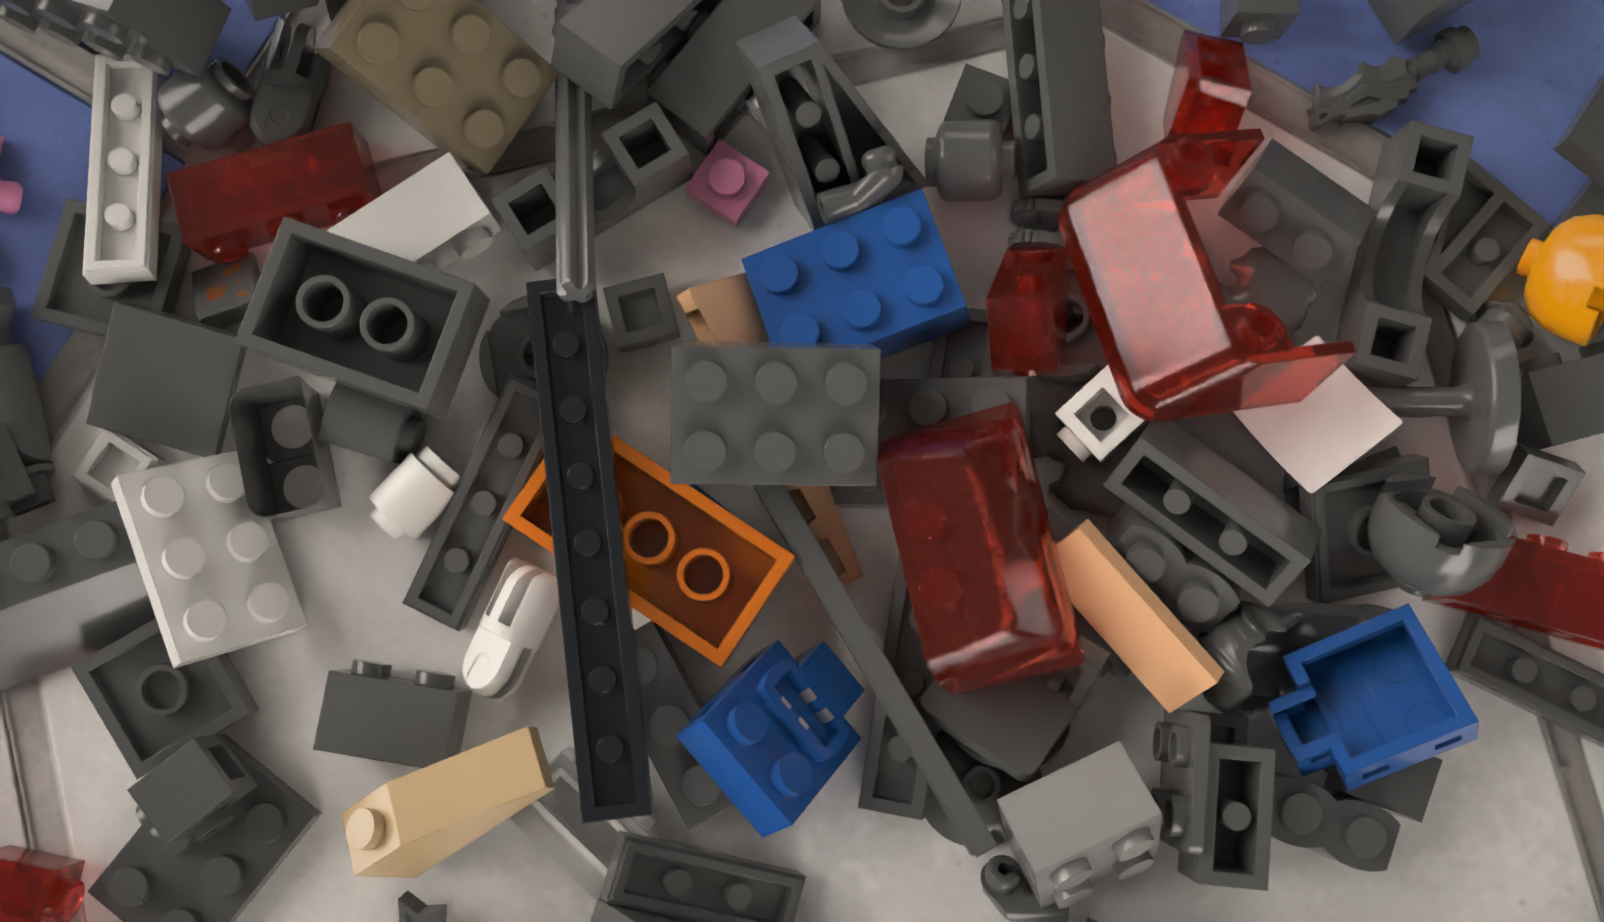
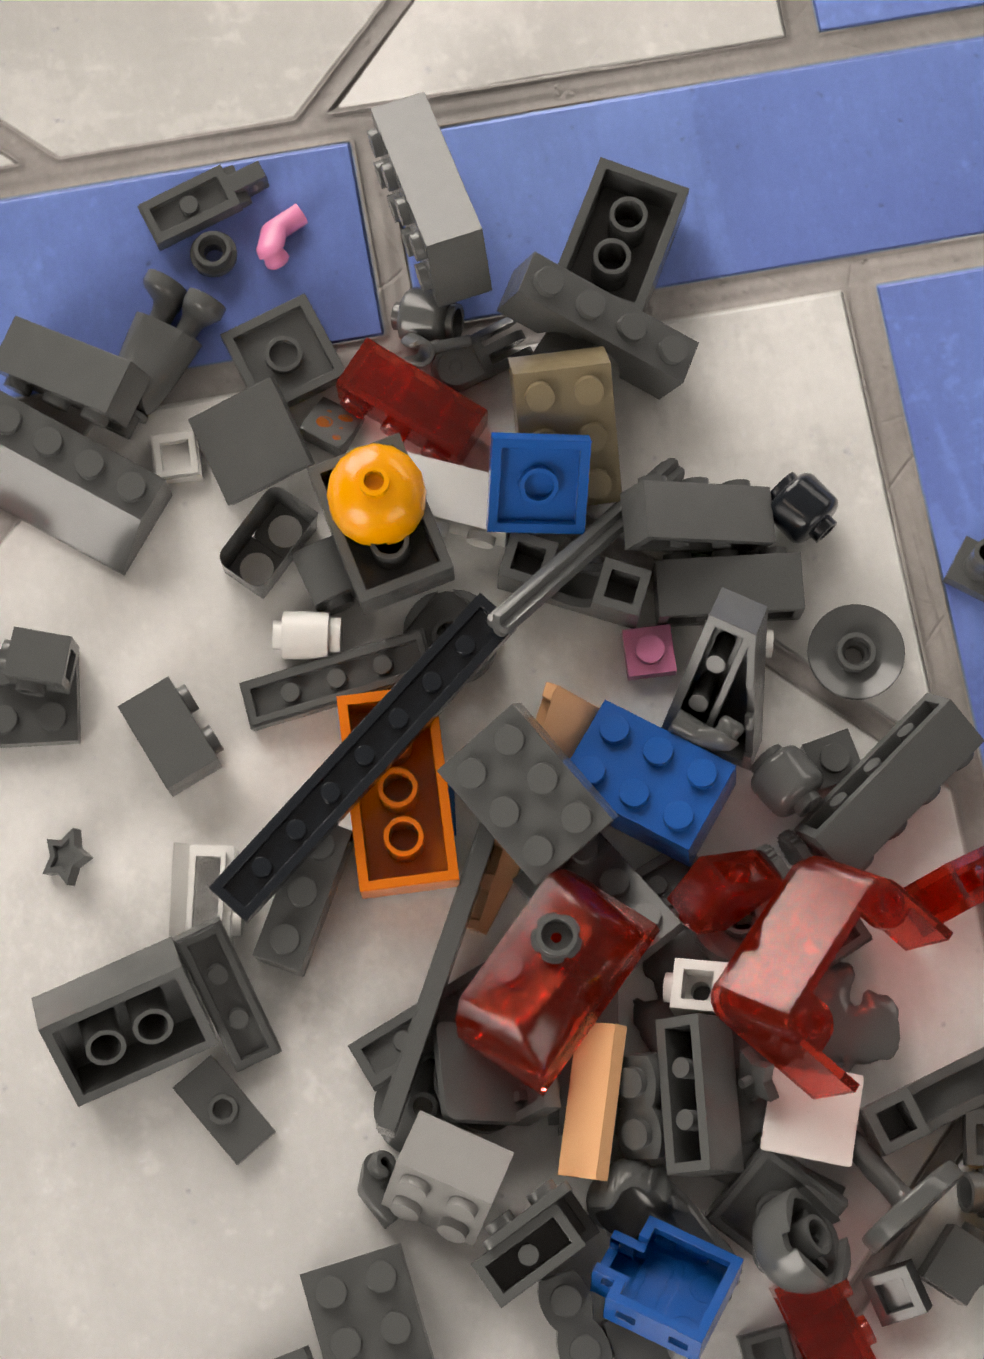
camera: 50 degrees right, 5 degrees down
dark grey plate [71,618,259,780] -> none
white tile [82,54,165,285] -> none
white plate [110,451,307,669] -> none
tan slope [341,726,555,878] -> none
white arm [462,557,559,699] -> none
dark grey plate [603,273,681,352] -> none
blue piece [676,640,865,838] -> none
dark grey brick [1217,138,1376,287] -> none
none -> light orange cylinder [326,443,427,546]
none -> dark grey hand [401,333,472,367]
none -> blue plate [486,432,592,534]
none -> dark grey plate [530,912,582,964]
none -> dark grey piece [735,1046,779,1104]

